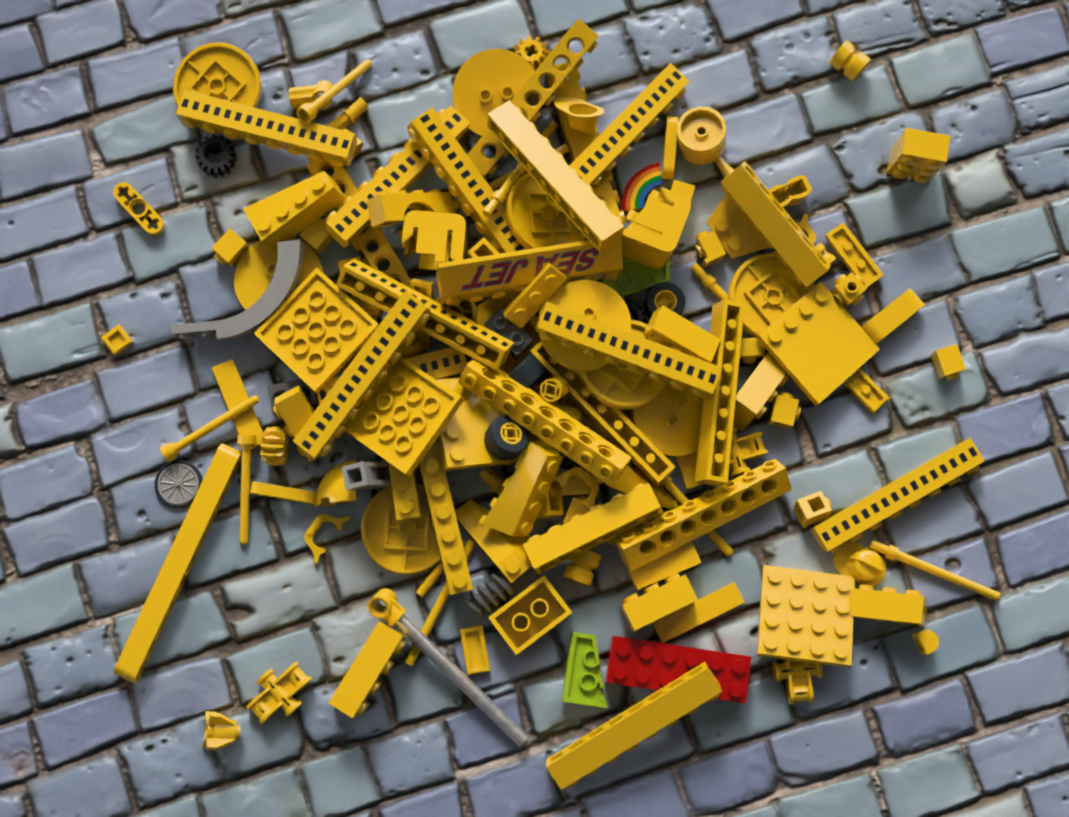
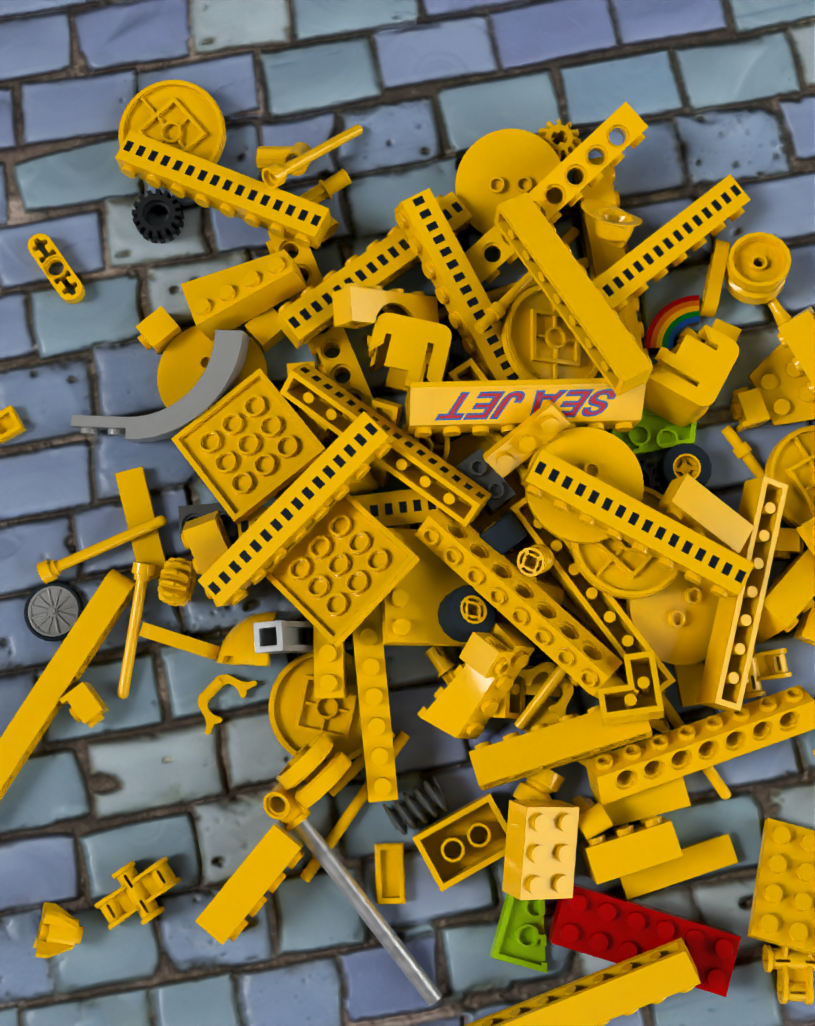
camera: 15 degrees right, 0 degrees up
yellow wedge [455,499,533,584] -> none
none -> yellow brick [59,682,109,728]
none -> yellow wheel [276,732,352,809]
none -> yellow brick [459,632,515,678]
none -> yellow brick [502,800,580,900]
none -> yellow bar [514,665,566,731]
none -> yellow piece [571,795,613,841]
none -> yellow brick [597,650,664,726]

